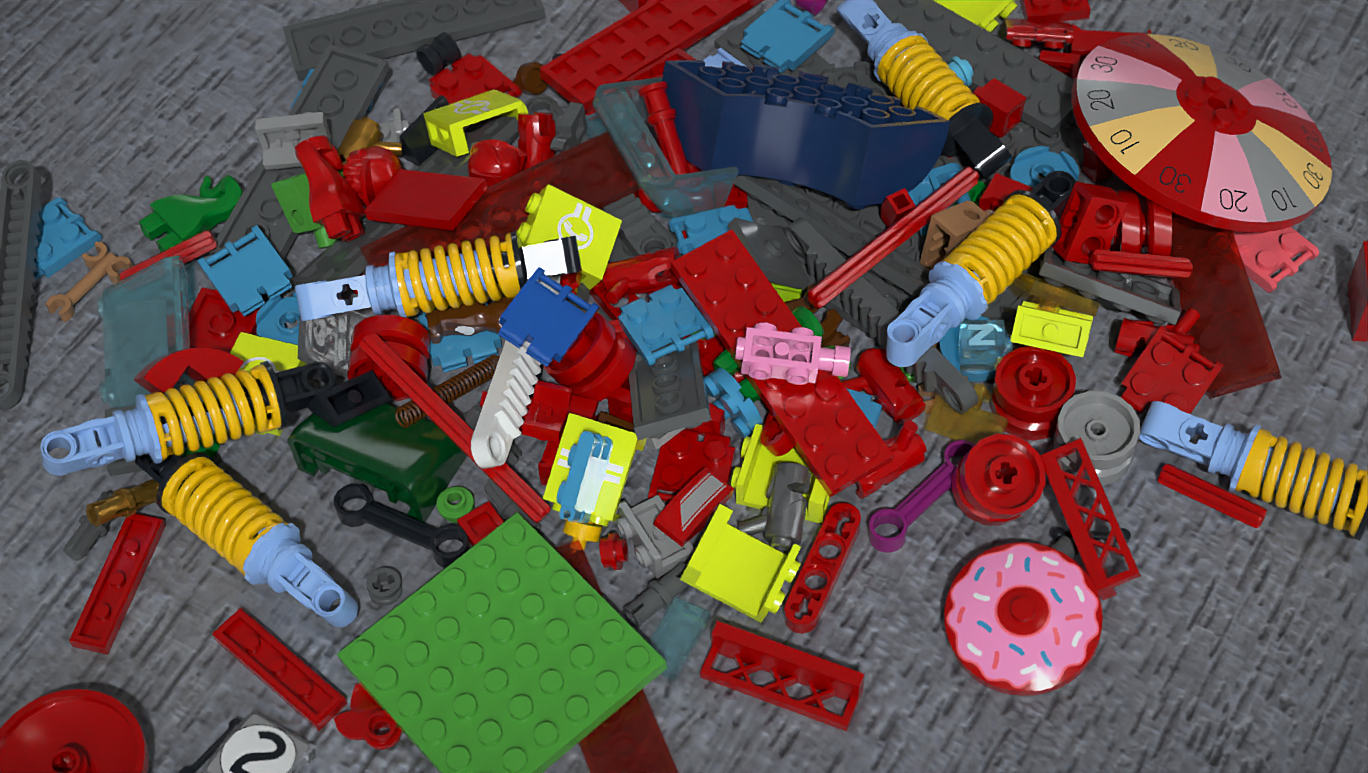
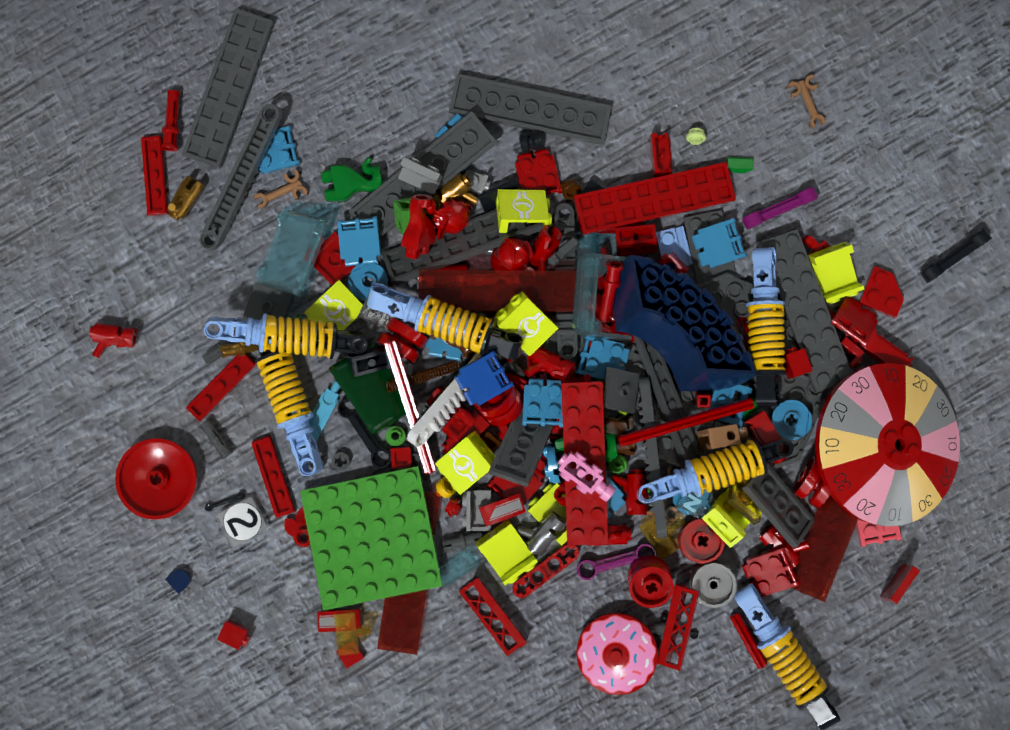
camera: 25 degrees right, 30 degrees up
red axle [119,230,217,290] -> none
red brick [133,347,244,394] -> none
red tile [364,169,488,231] -> none
dark azure plate [557,431,613,524] -> none
medium azure plate [948,56,974,87] -> none
red brick [1052,181,1128,265] -> none
red axle [1090,249,1193,279] -> none
none -> dark grey pin [200,419,233,459]
none -> medium azure piece [302,381,340,448]

